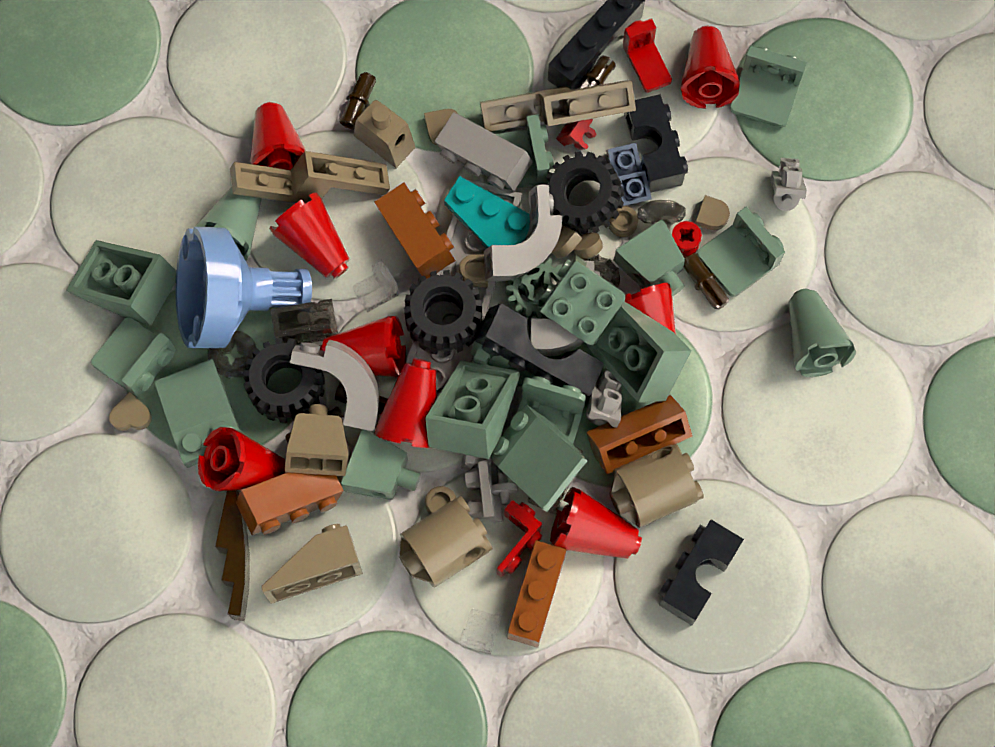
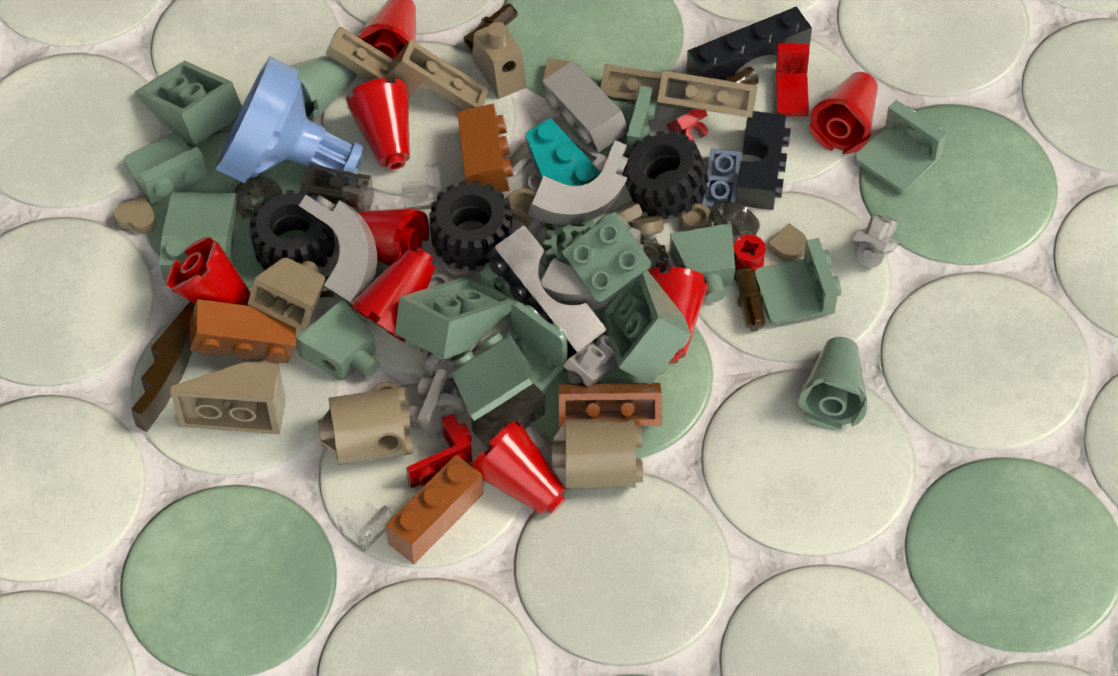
camera: 25 degrees right, 15 degrees down
black arch [658,519,744,625] -> none

